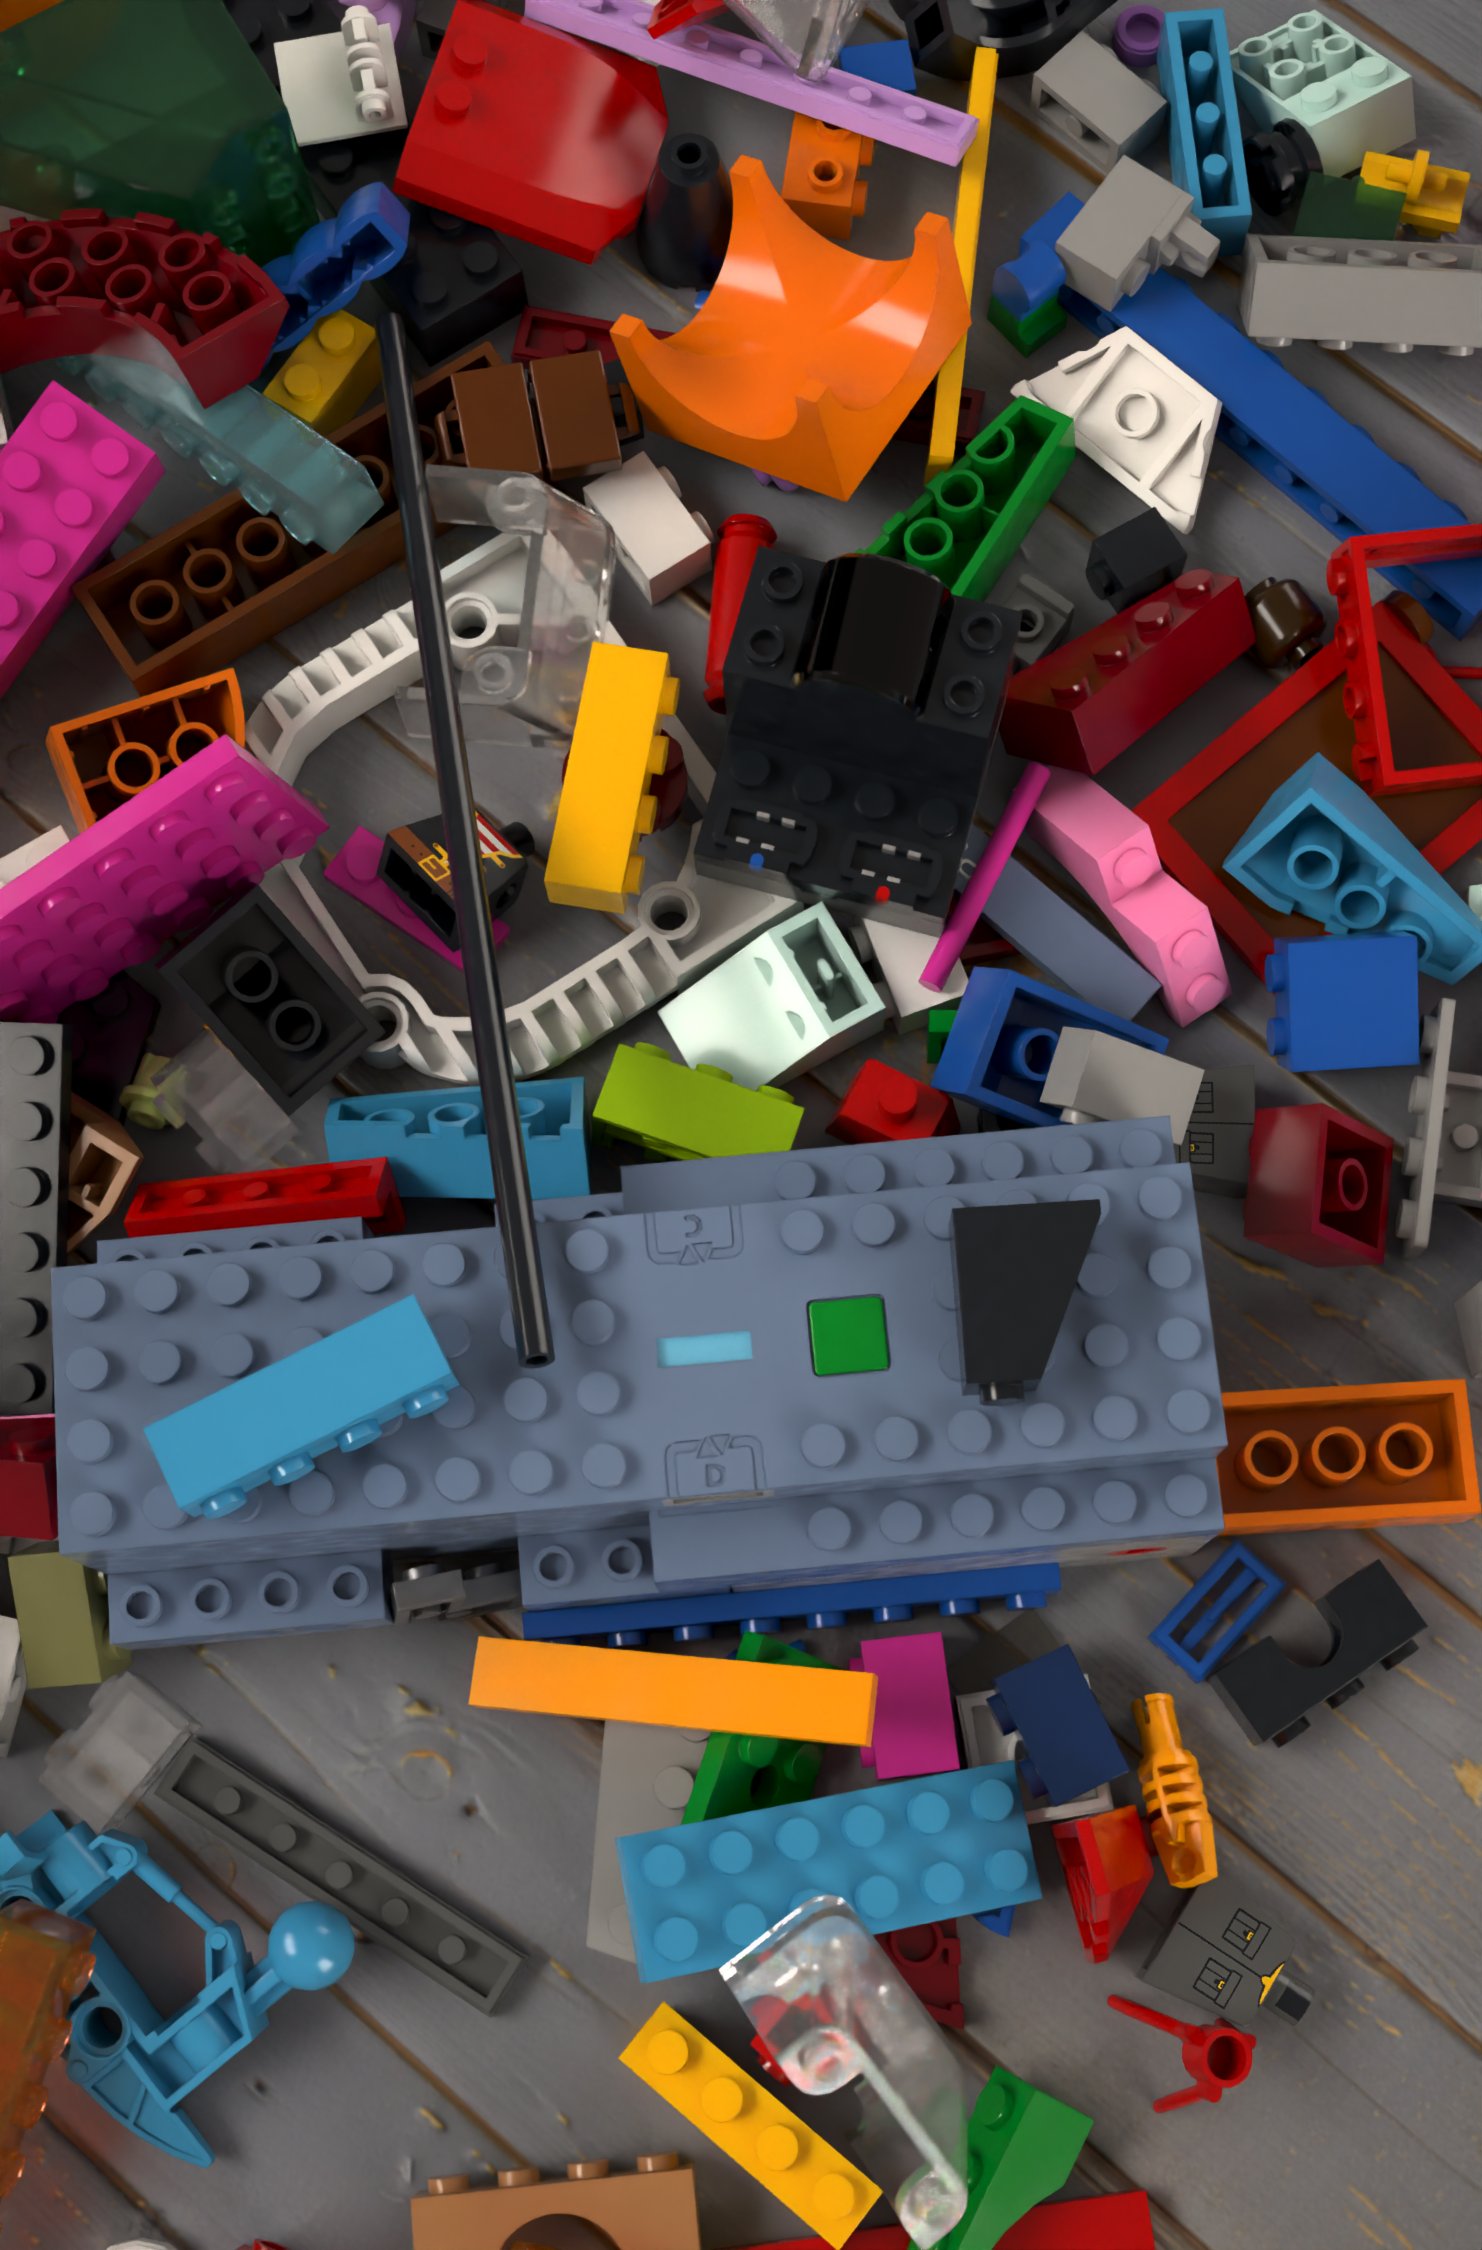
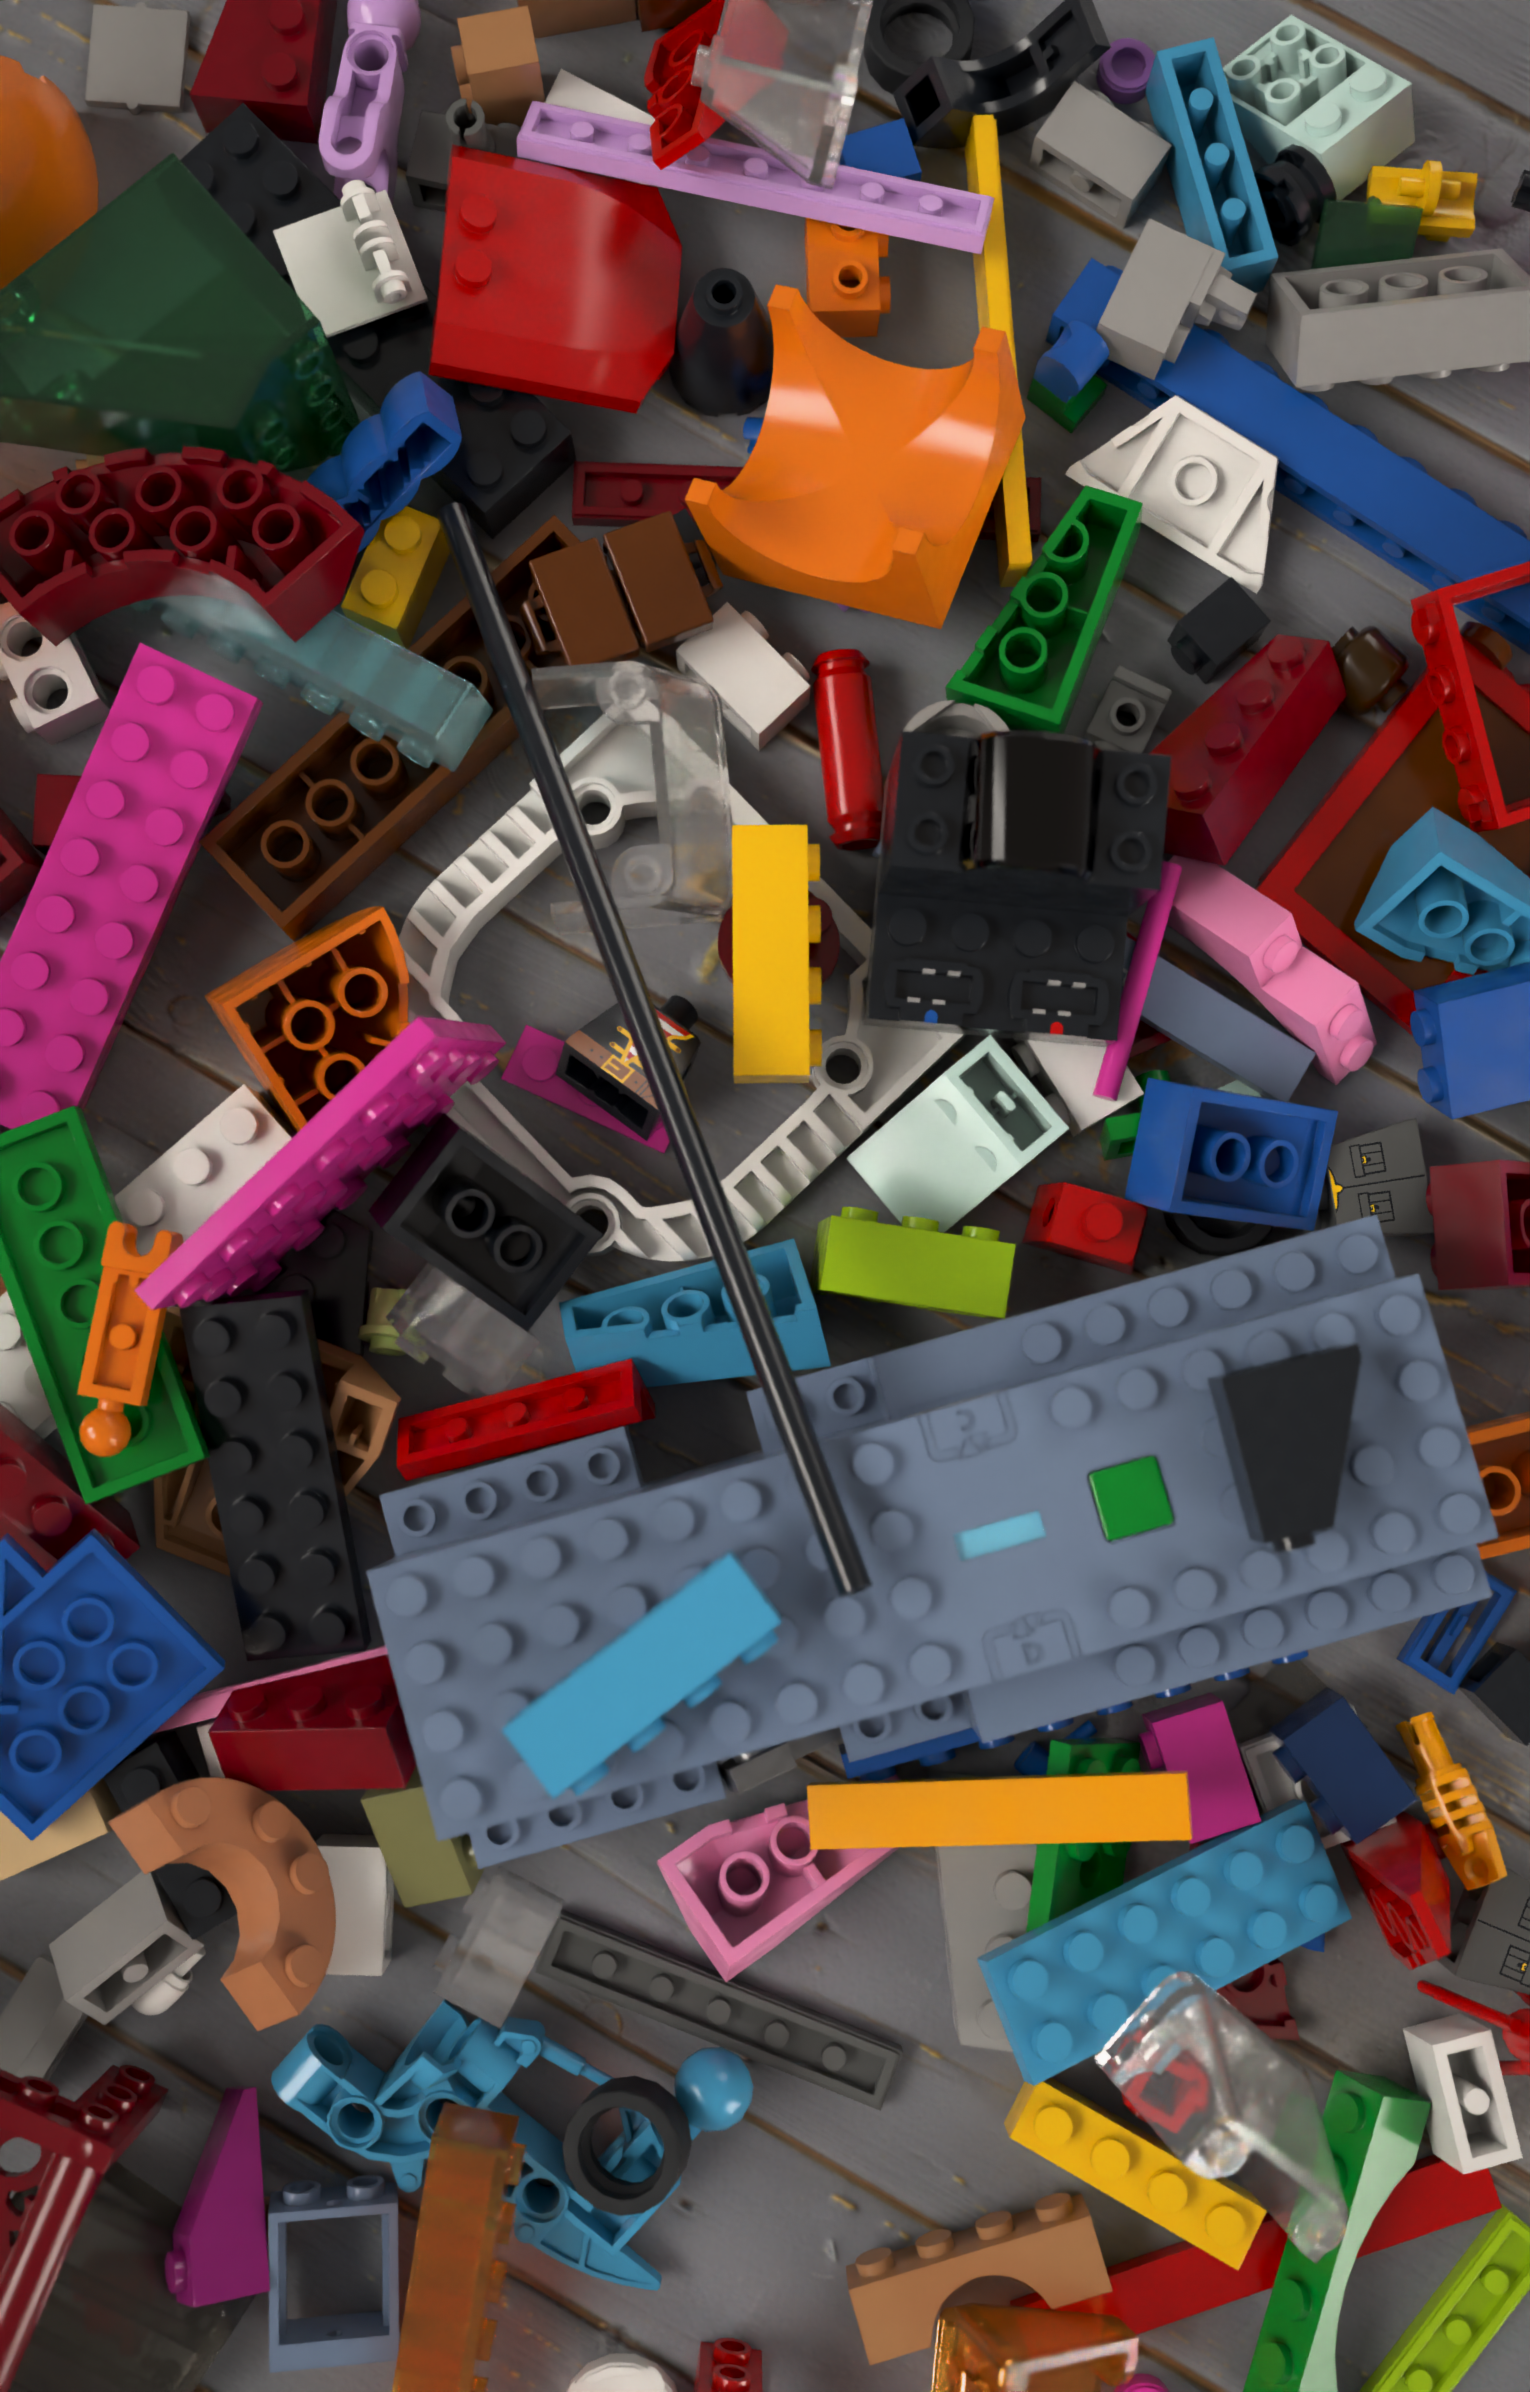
camera: 20 degrees left, 10 degrees up
light grey brick [1040,1026,1205,1146] -> none
none -> black tyre [562,2076,692,2216]
none -> bright pink wedge [657,1774,900,1982]
none -> white brick [1403,2013,1523,2174]

